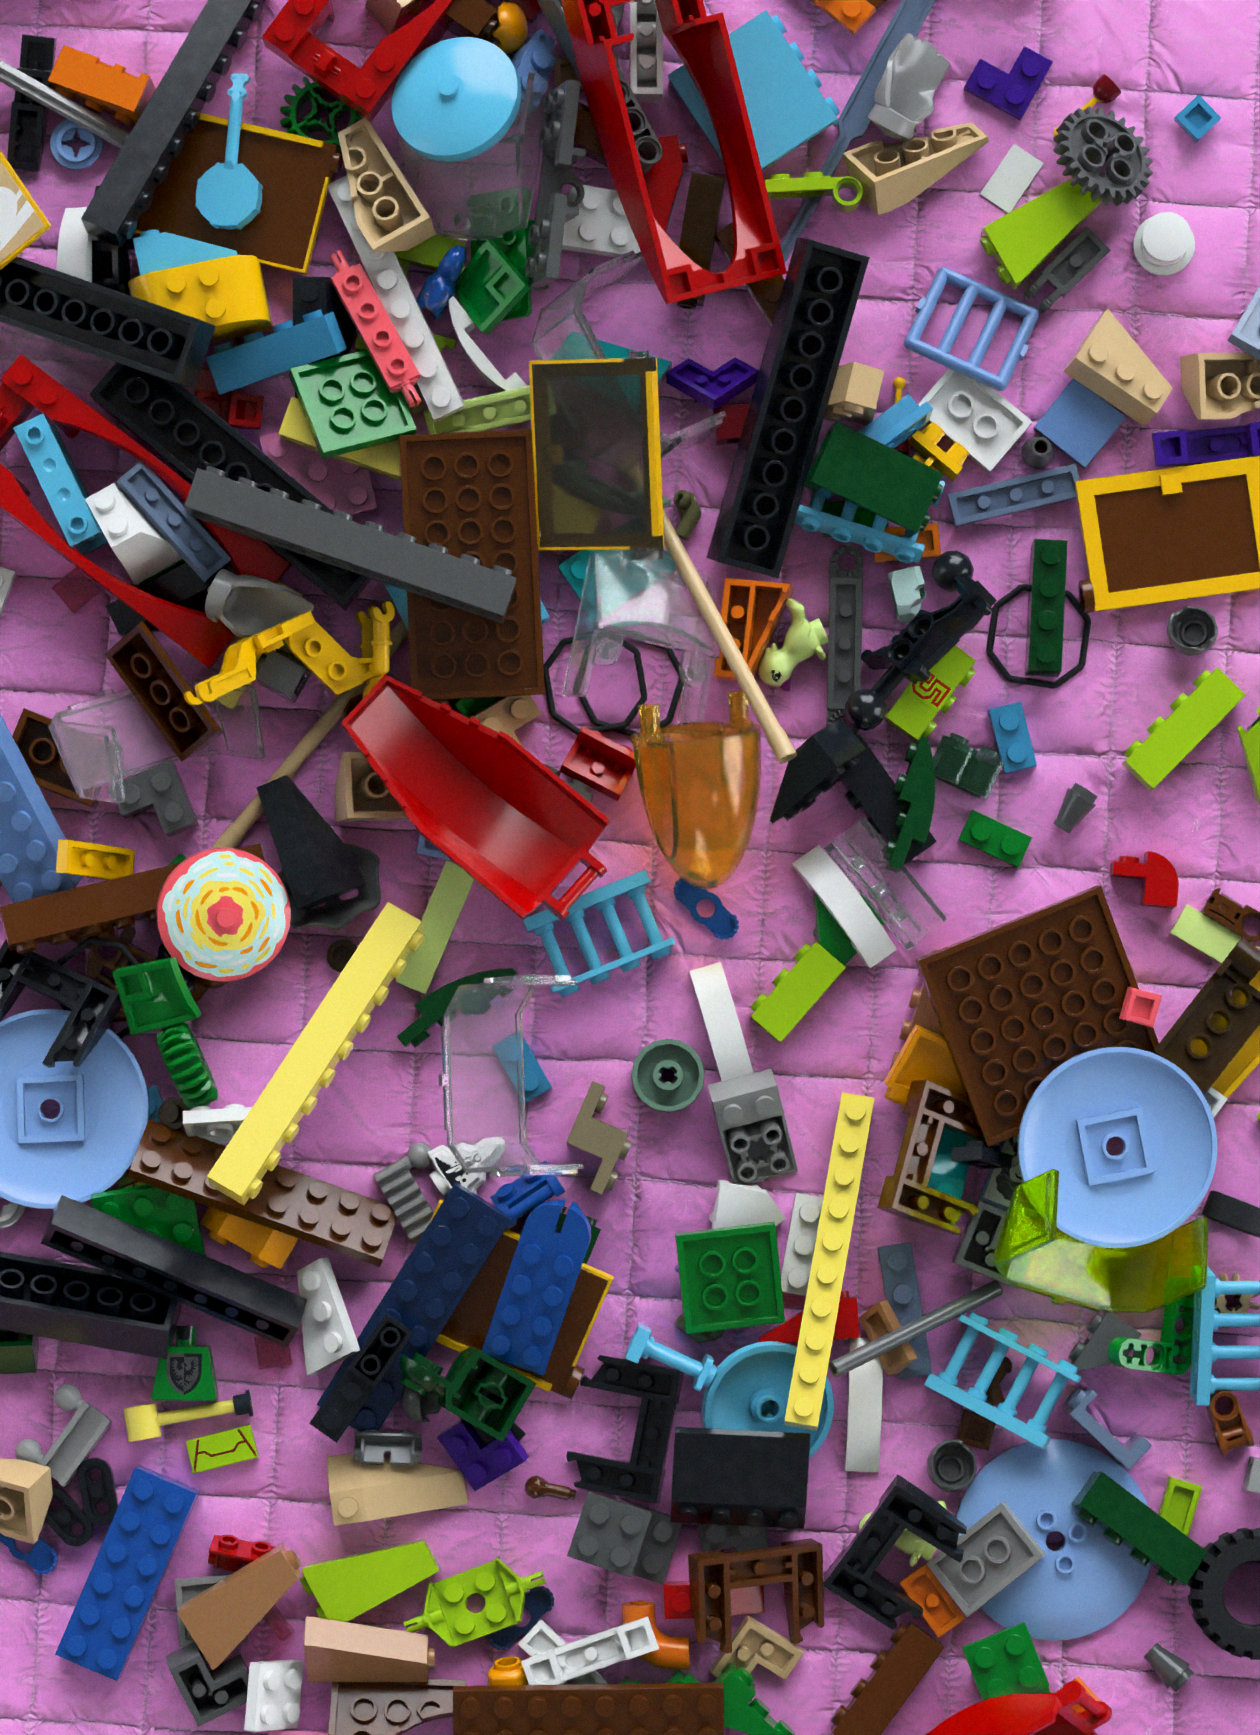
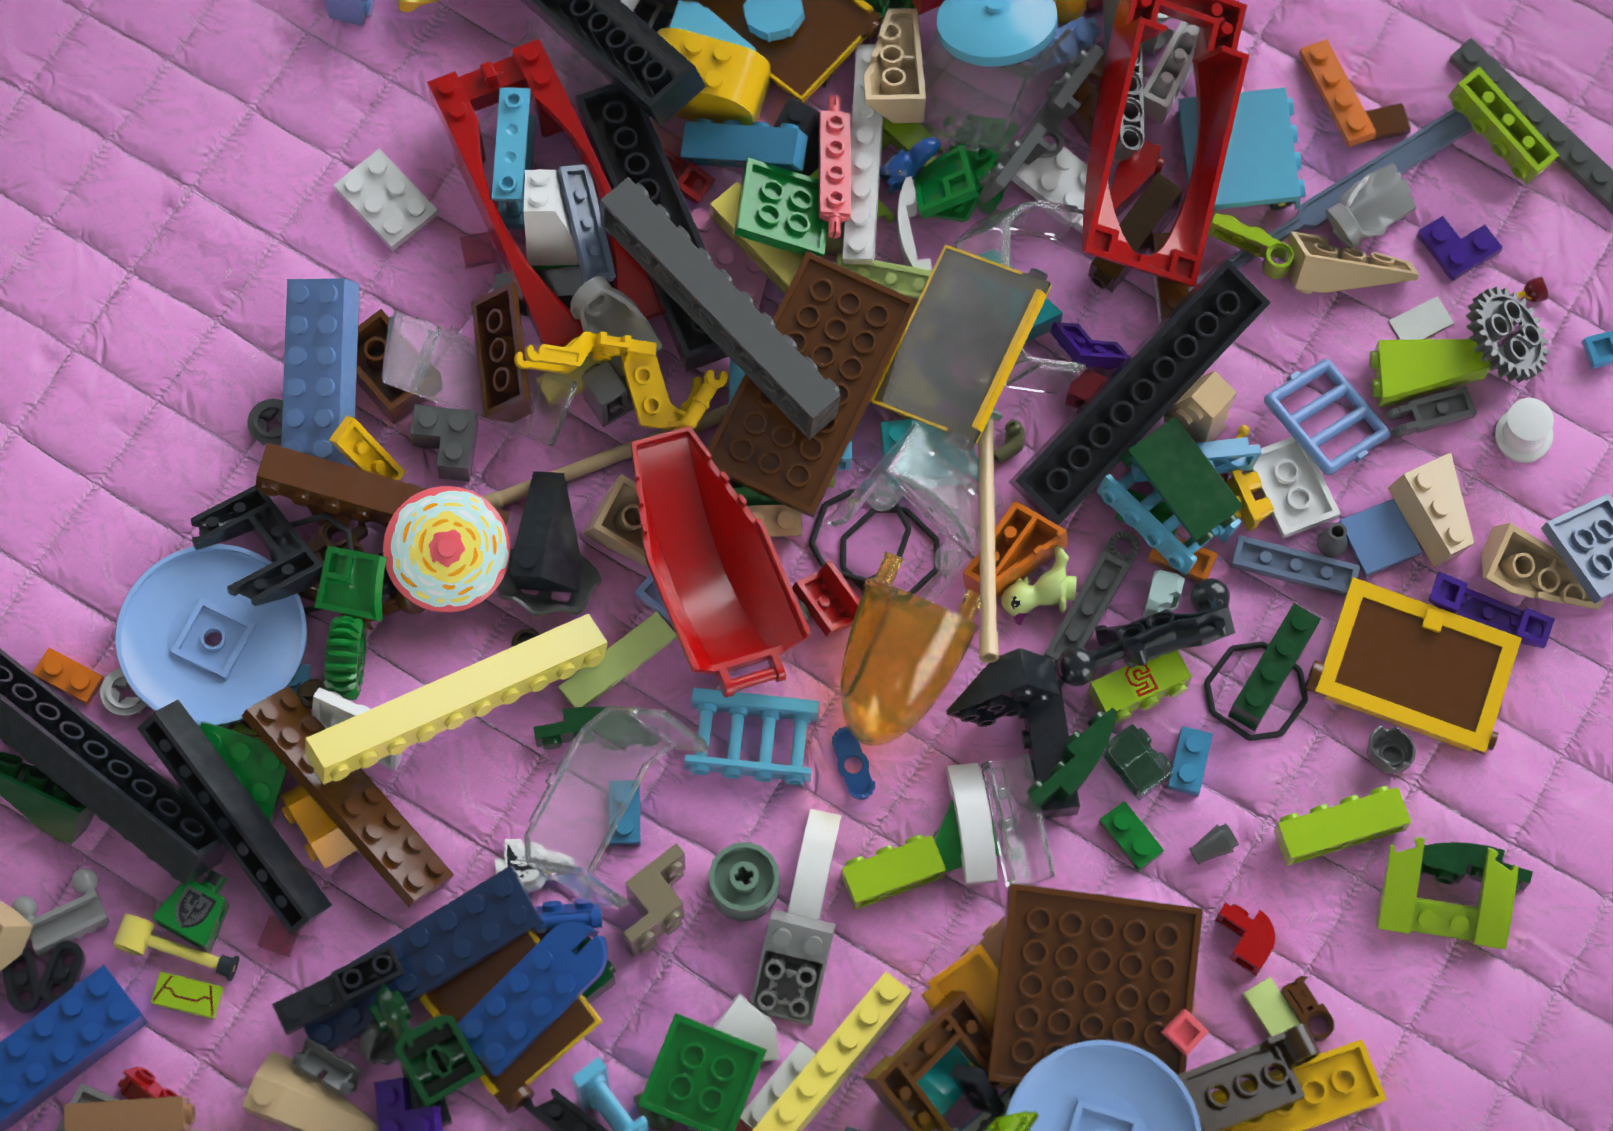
camera: 25 degrees right, 15 degrees down
white wing [297,1258,360,1376] -> none
light grey gear [373,1142,434,1244] -> none

